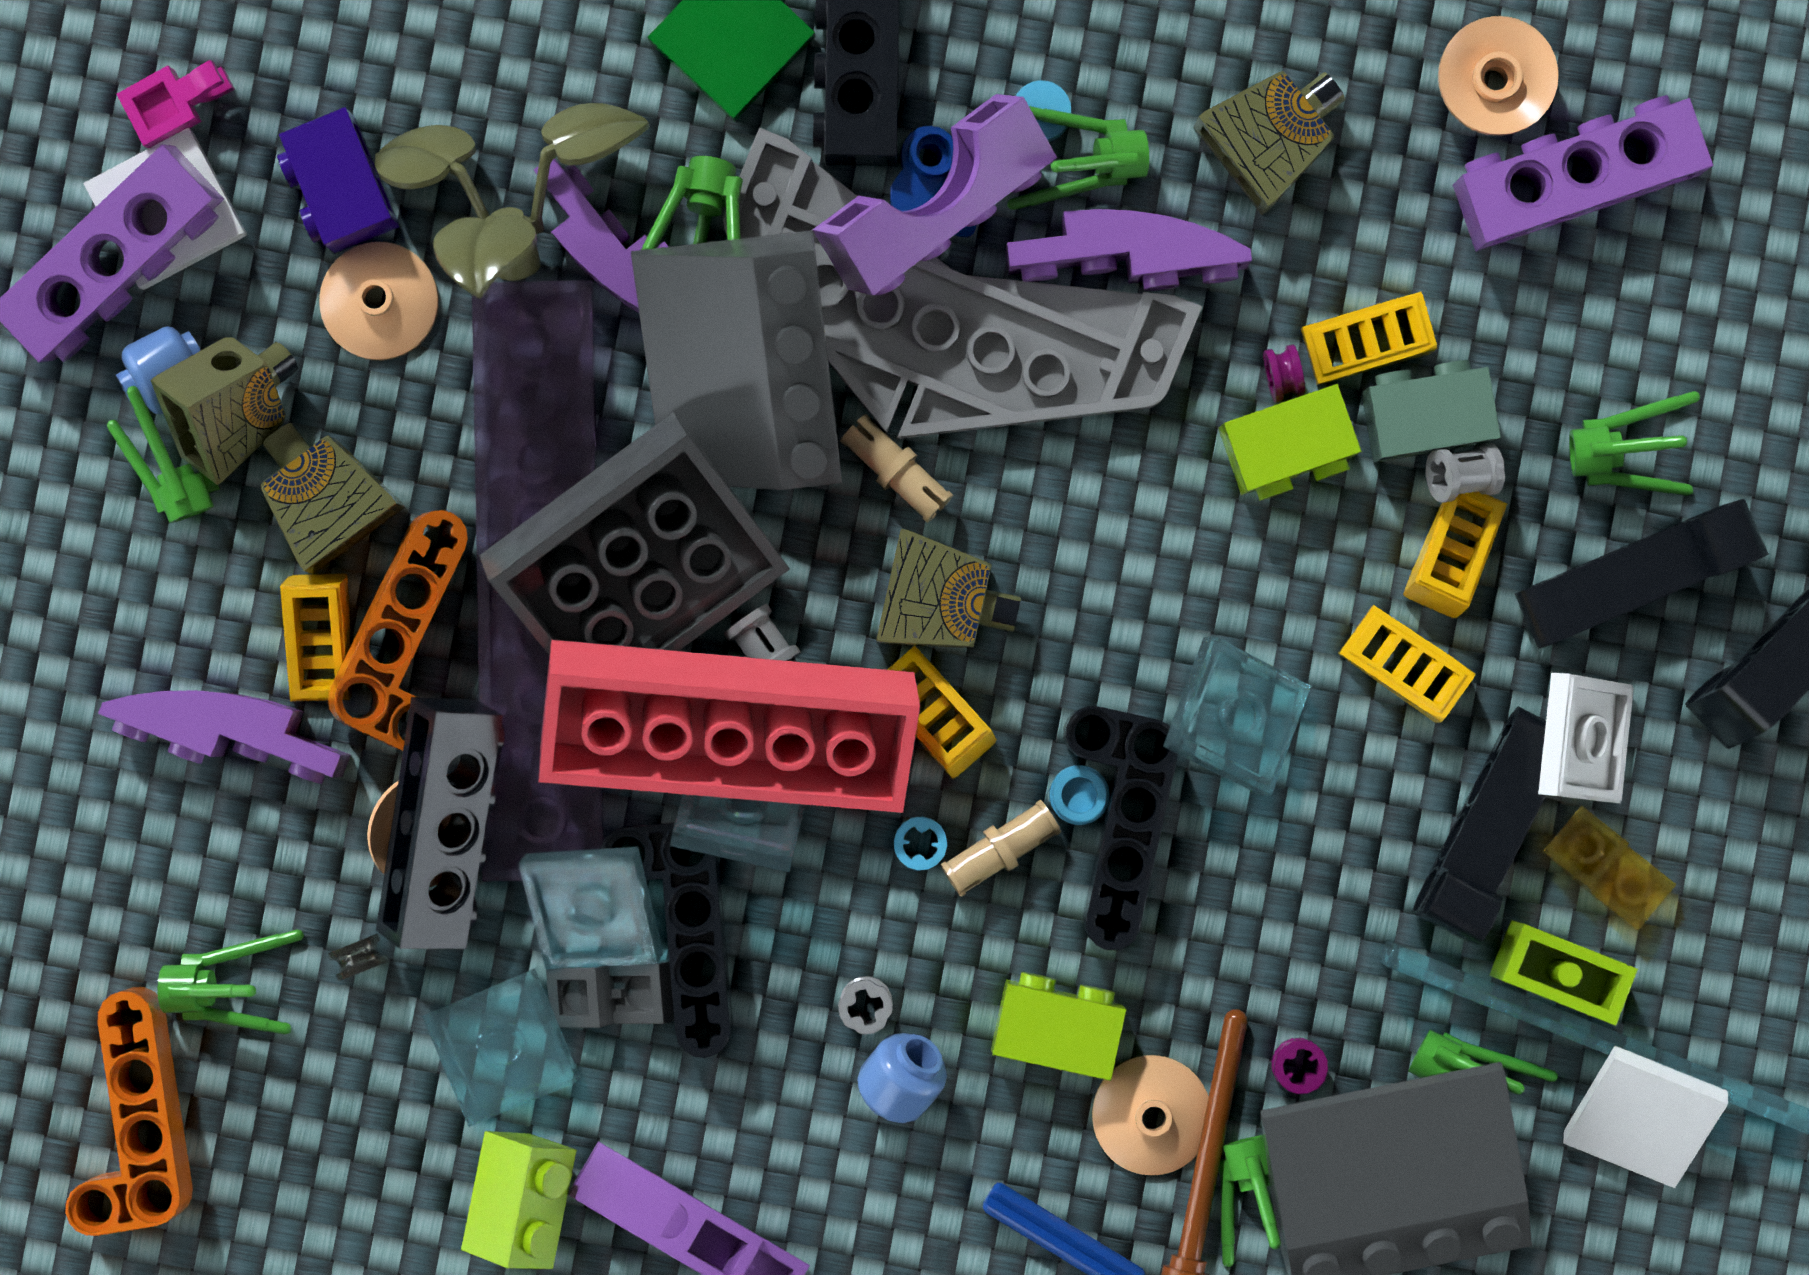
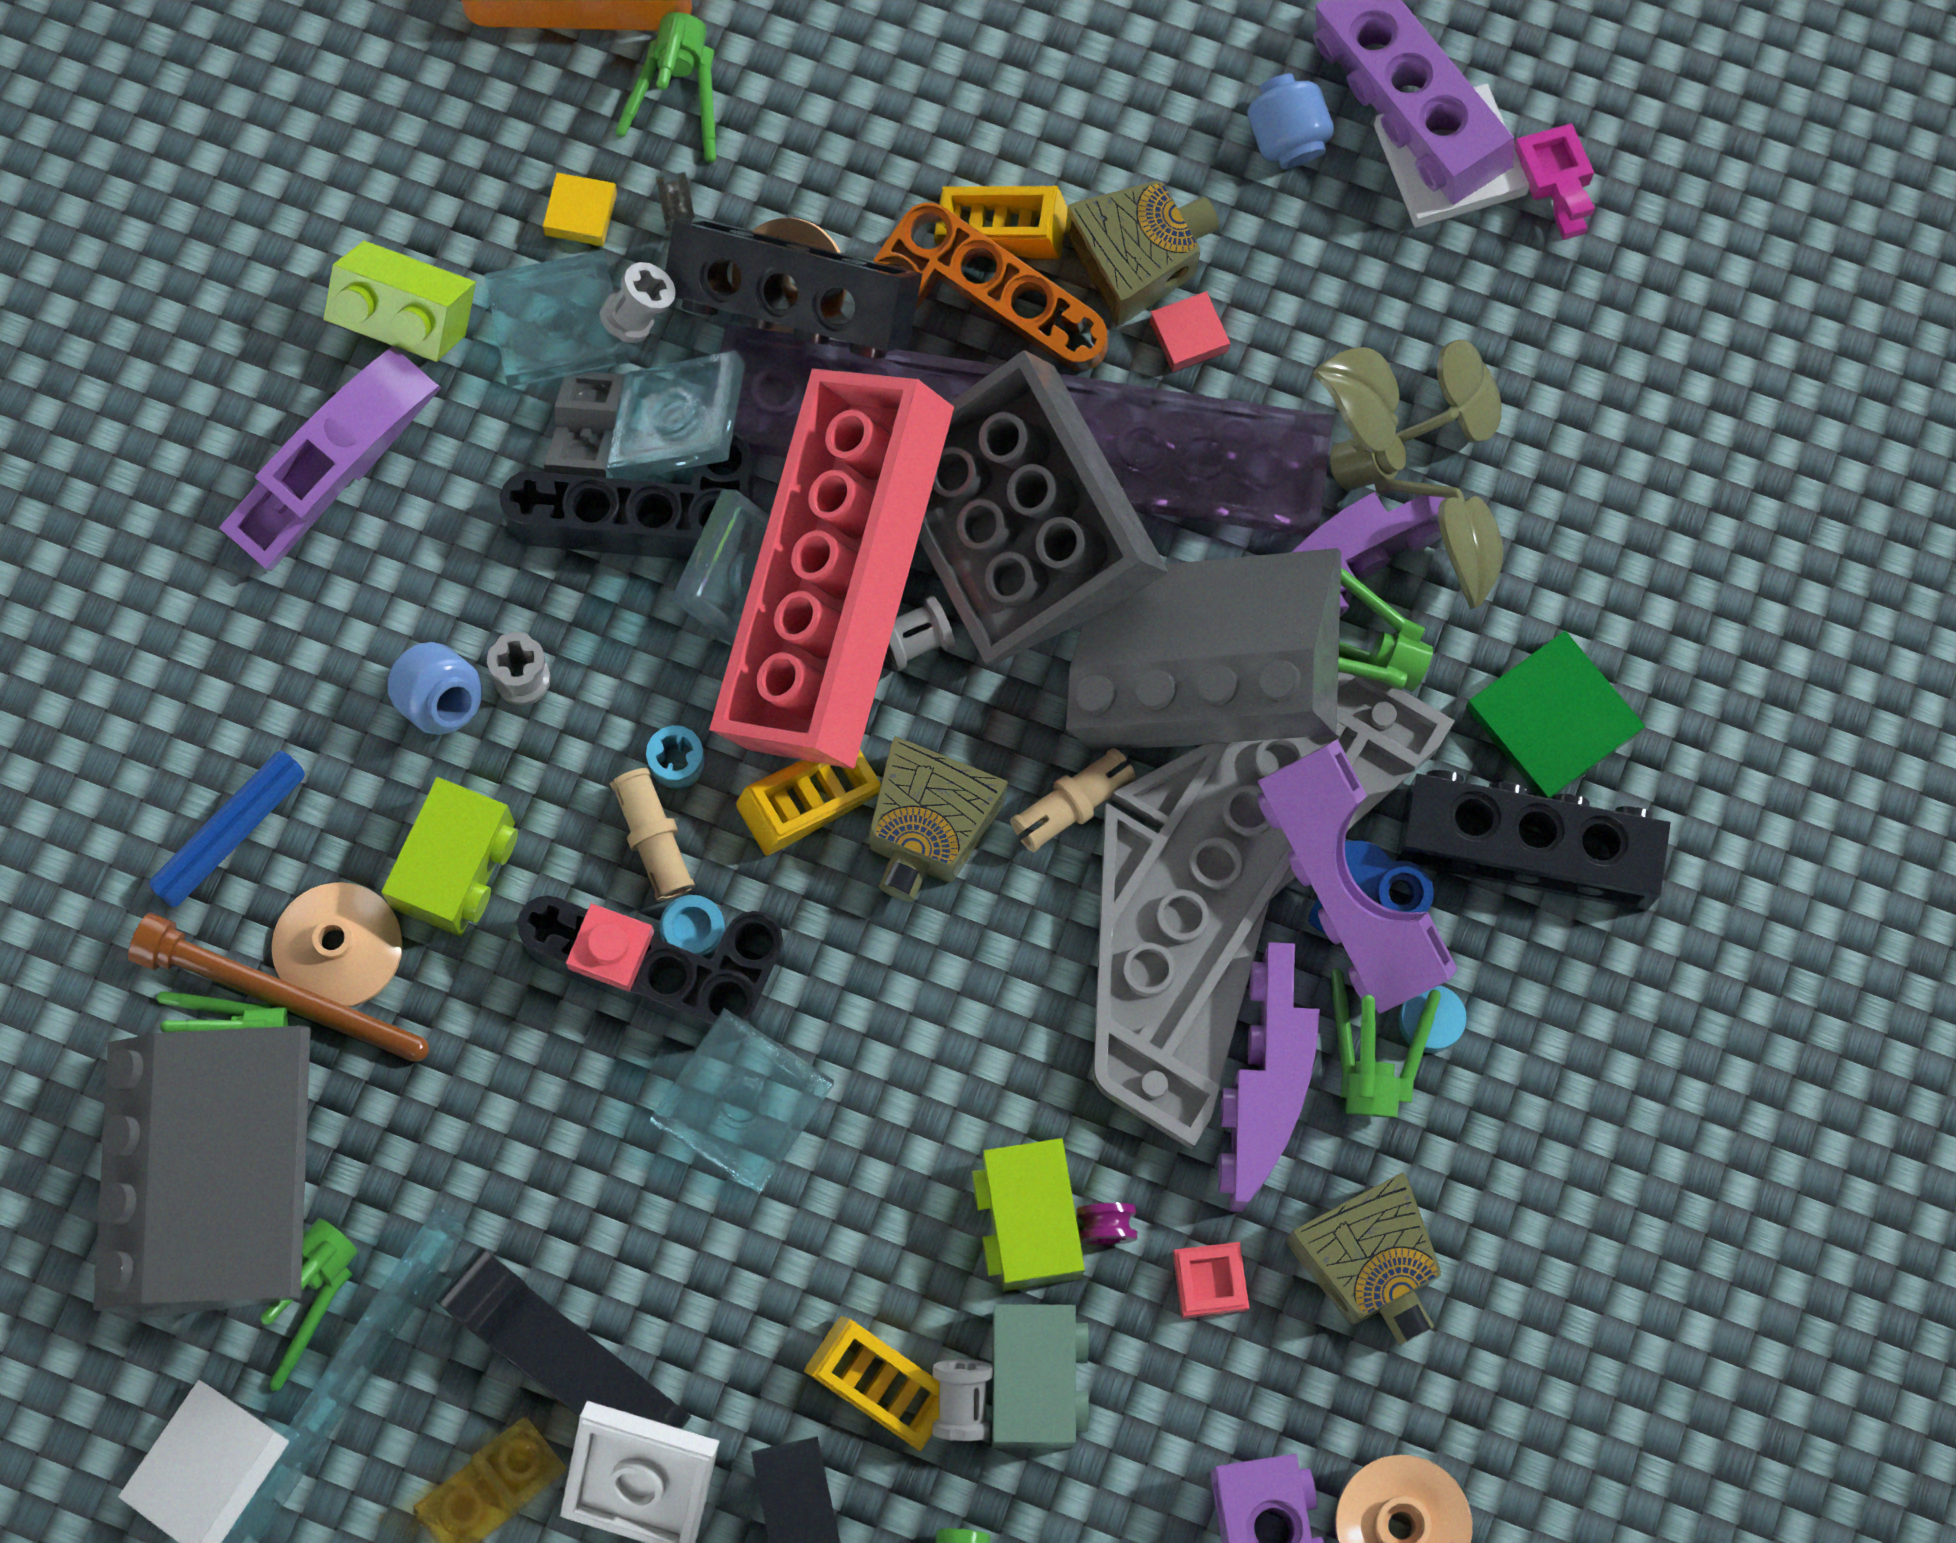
camera: 95 degrees right, 15 degrees down
medium lavender slope [98,690,351,784] -> none
bright green plant [107,386,220,524] -> none
olive torso [150,337,298,485] -> none
dark purple brick [277,107,400,254] -> none
light nougat dish [319,242,439,360] -> none
magenta bush [1271,1038,1328,1094] -> none
yellow slope [1301,292,1437,385] -> none
yellow slope [1338,605,1476,723] -> none
lime brick [1489,920,1638,1026] -> none
none -> yellow tile [543,172,617,247]
none -> coral plate [566,903,654,992]
none -> light grey bush [600,262,676,343]
none -> coral tile [1149,291,1230,372]
none -> coral tile [1172,1242,1249,1319]

